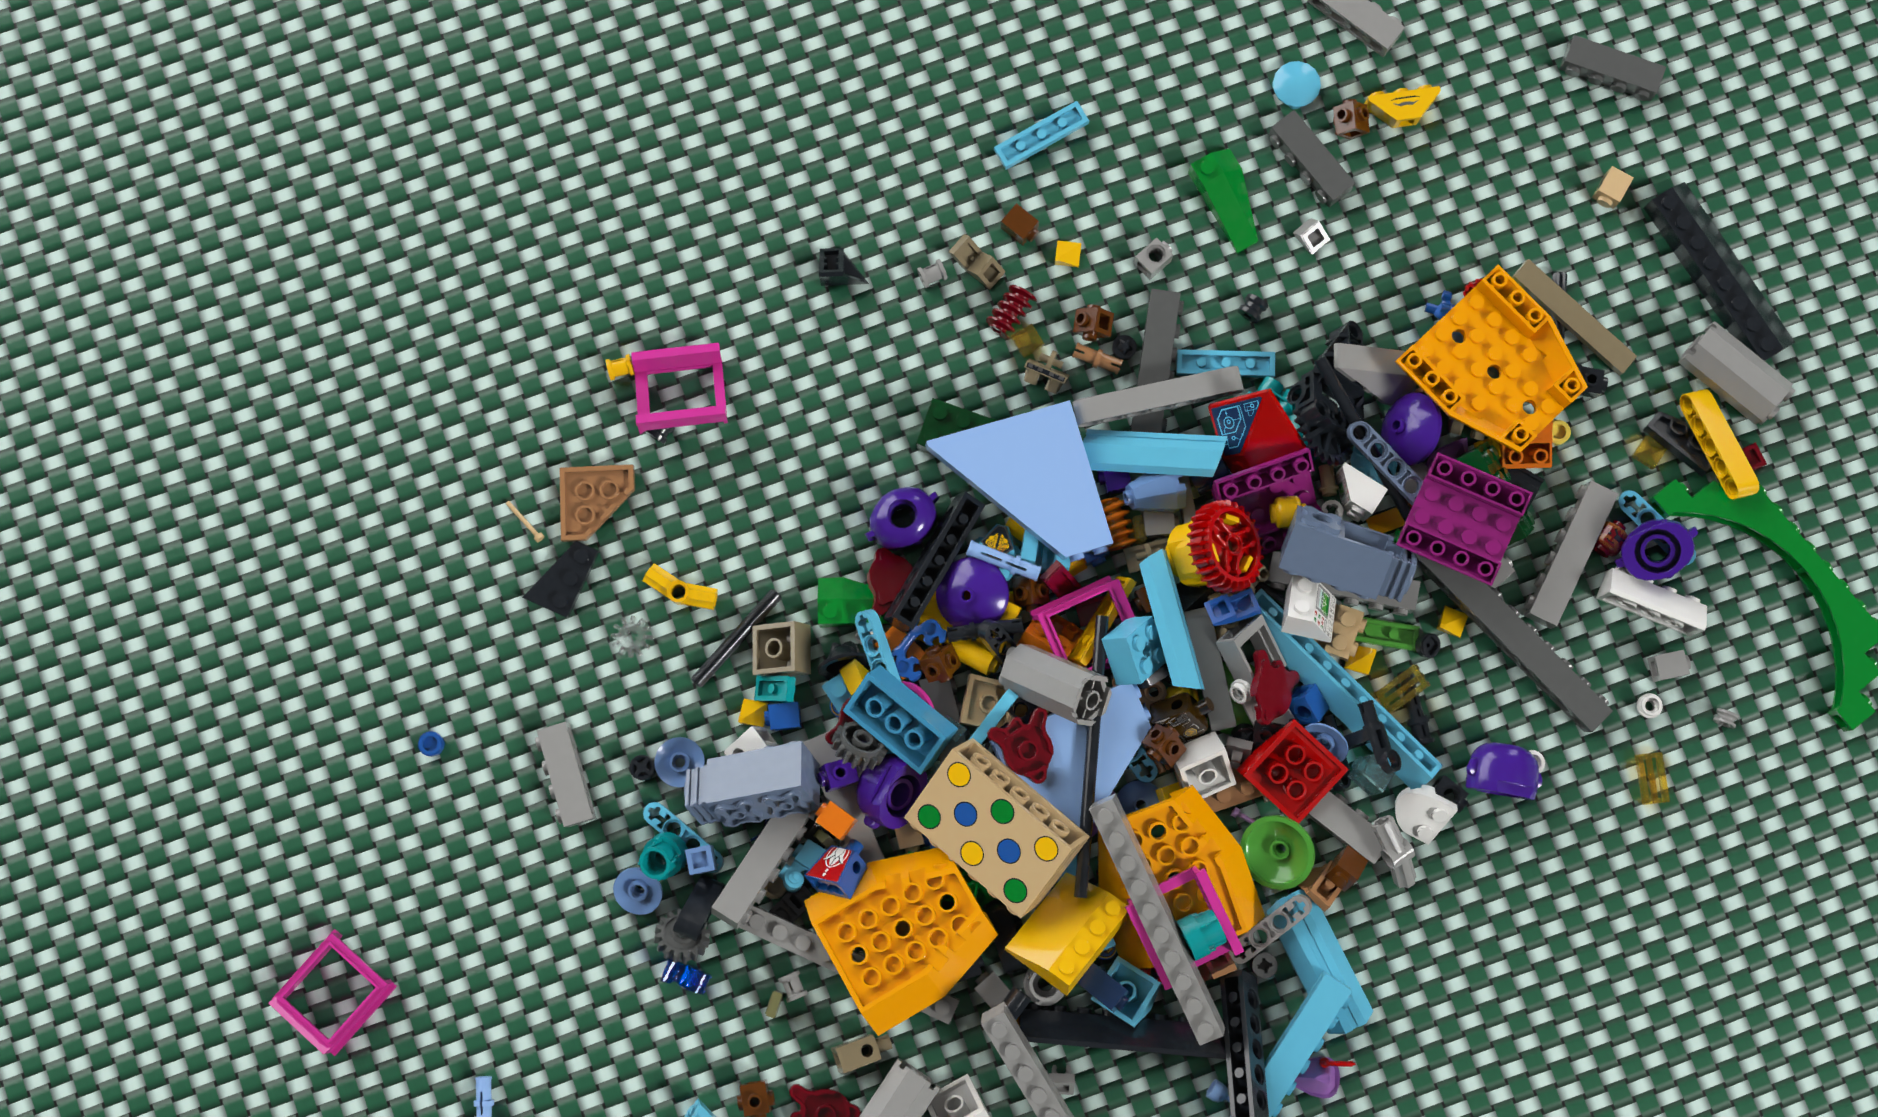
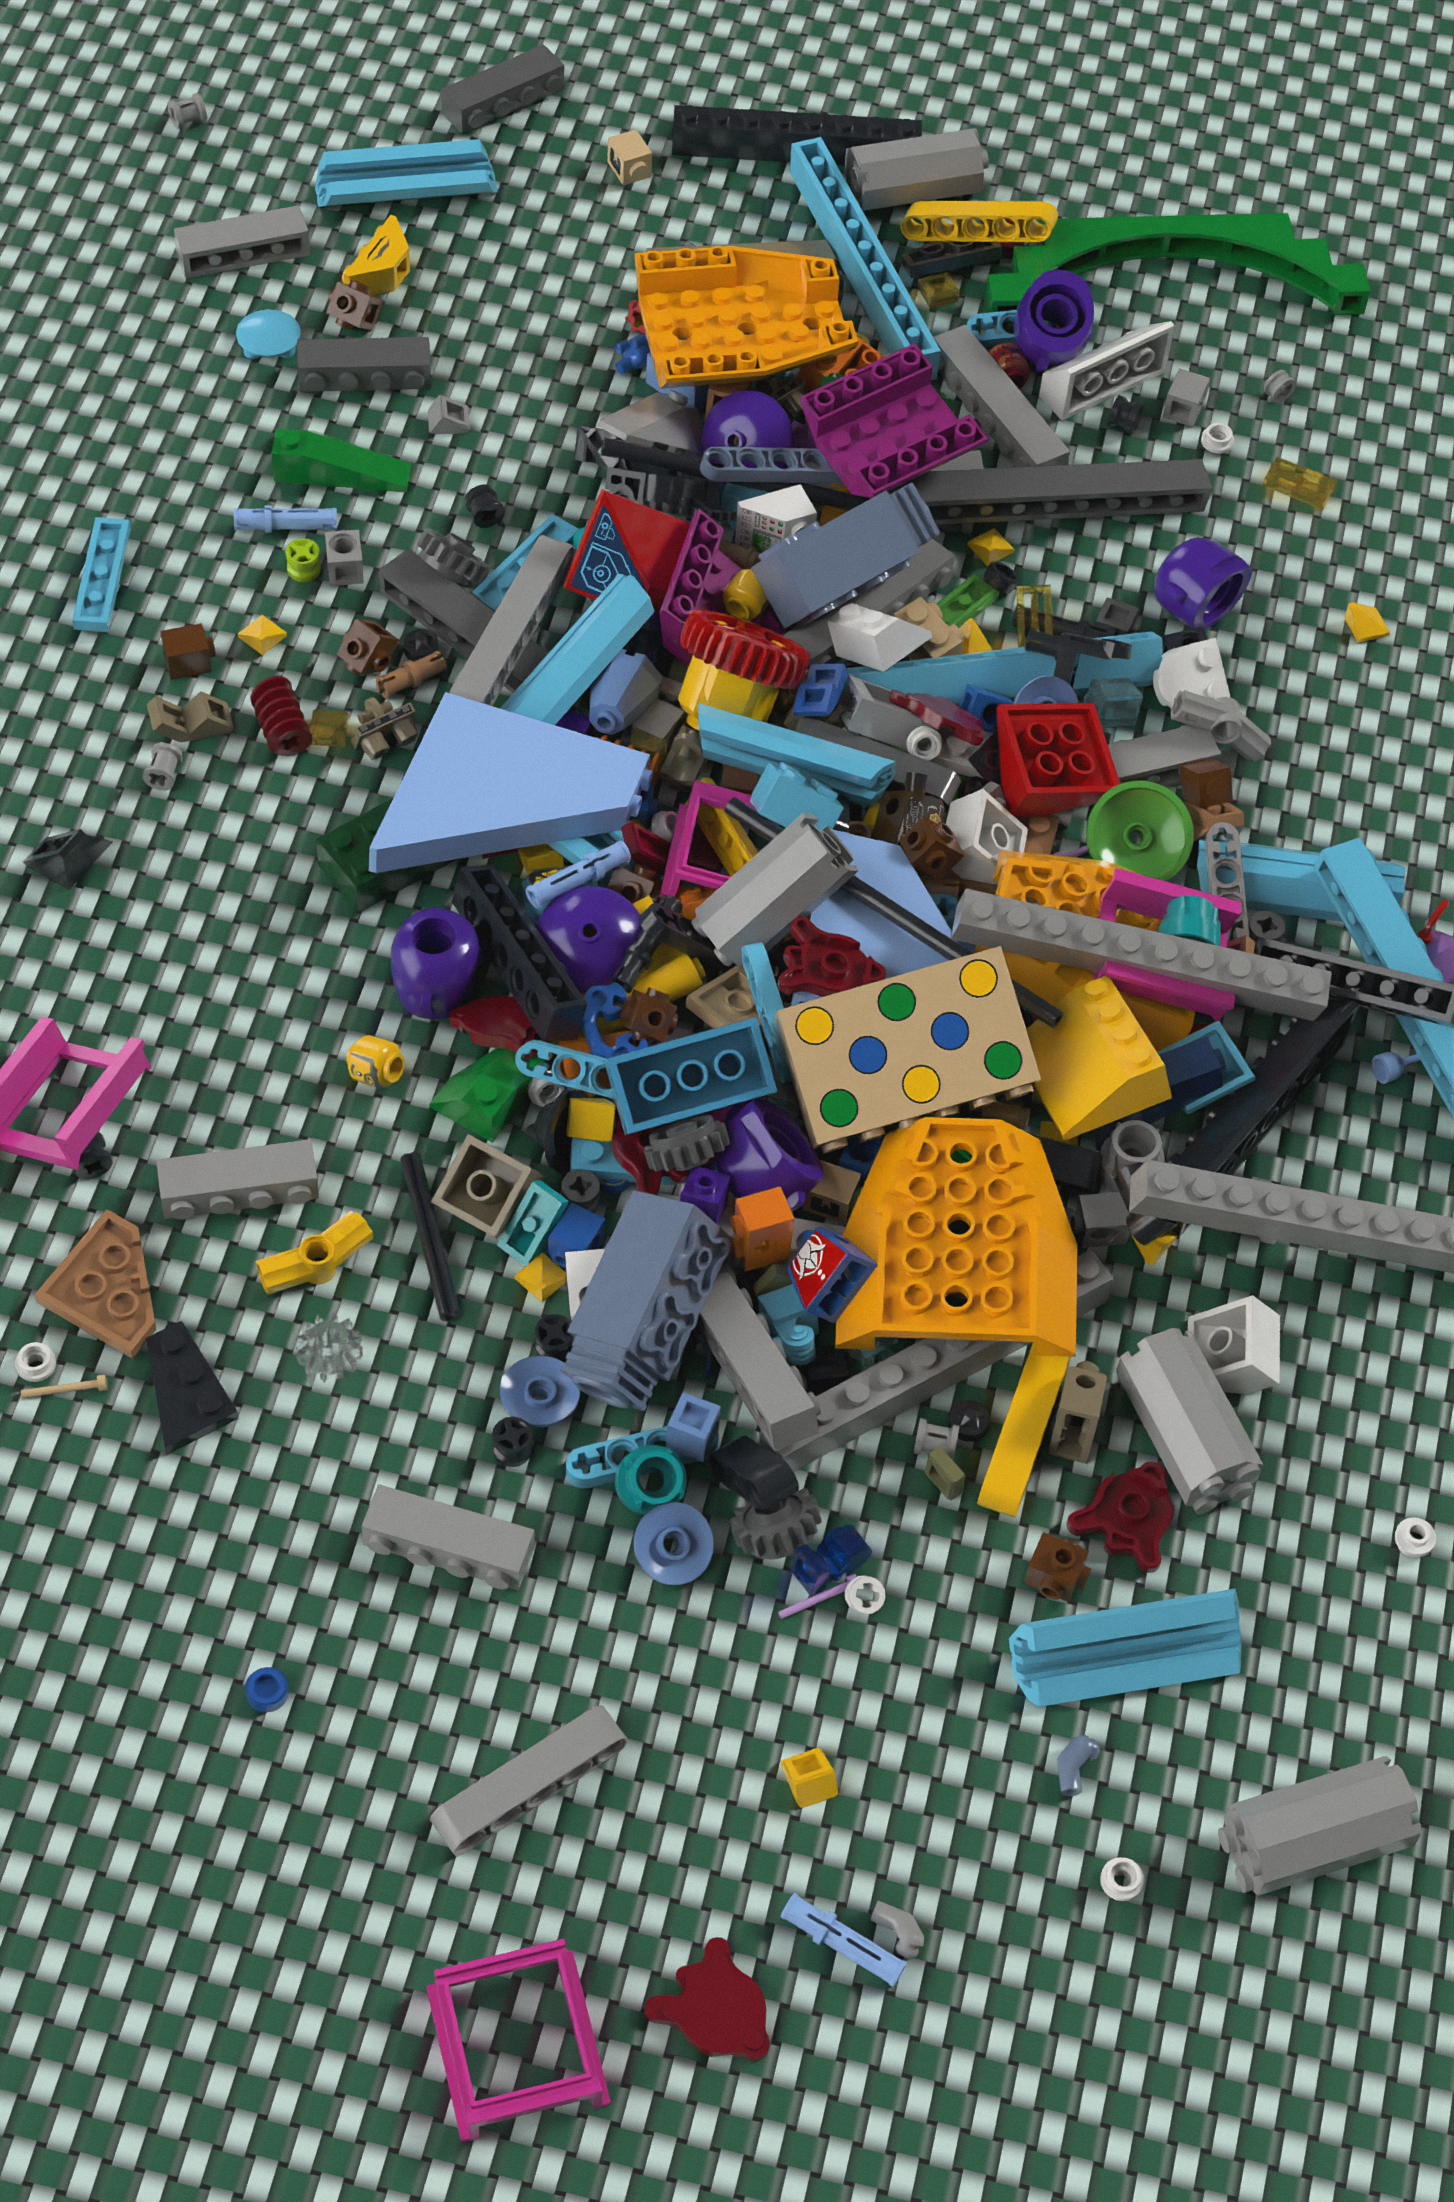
camera: 65 degrees left, 25 degrees down
none -> white plate [15,1342,56,1382]
none -> light grey brick [156,1139,319,1219]
none -> light blue pin [234,505,337,533]
none -> lime wheel [285,538,321,582]
none -> medium azure piece [315,139,498,207]
none -> yellow head [346,1035,405,1089]
none -> dark grey gear [417,528,490,586]
none -> light grey beam [430,1705,628,1856]
none -> black wheel [535,1314,574,1362]
none -> dark grey wheel [561,1170,600,1213]
none -> dark red tile [644,1937,770,2062]
none -> white plate [651,811,677,843]
none -> lavender piece [778,1574,859,1619]
none -> yellow slope [781,1747,838,1808]
none -> medium azure brick [790,137,941,380]
none -> white bush [845,1575,886,1614]
none -> black tile [948,1400,990,1442]
none -> yellow beam [977,1342,1071,1518]
none -> dark grey plate [1095,597,1139,635]
none -> black wheel [1107,395,1144,435]
none -> yellow slope [1344,603,1390,643]

